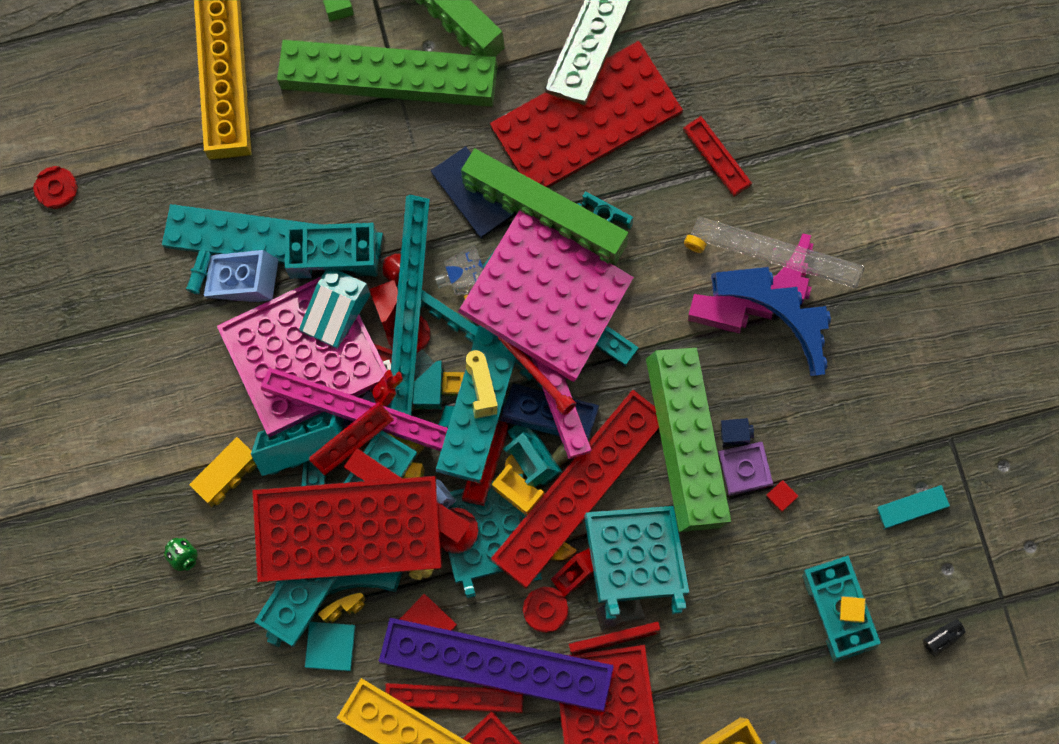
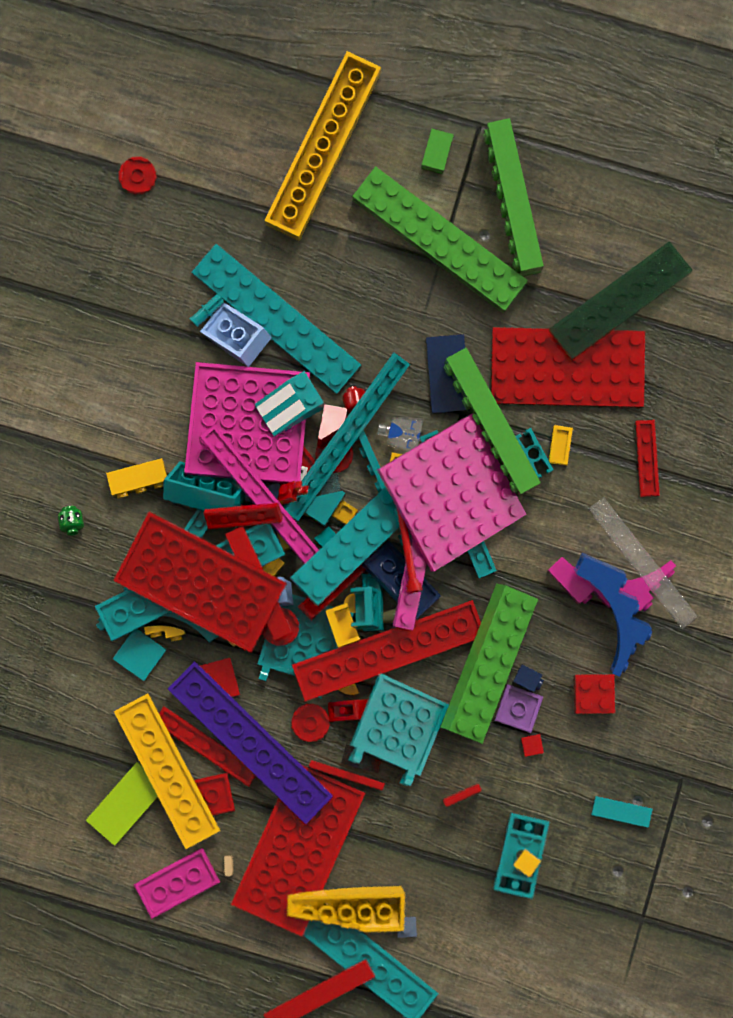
camera: 20 degrees right, 10 degrees up
teal plate [285,223,378,279] -> none
light yellow leg [466,351,498,418] -> none
yellow tile [683,235,707,253] -> none
black hinge [923,619,966,657] -> none
none -> red tile [442,783,481,807]
none -> yellow tile [549,425,573,466]
none -> red brick [574,674,615,714]

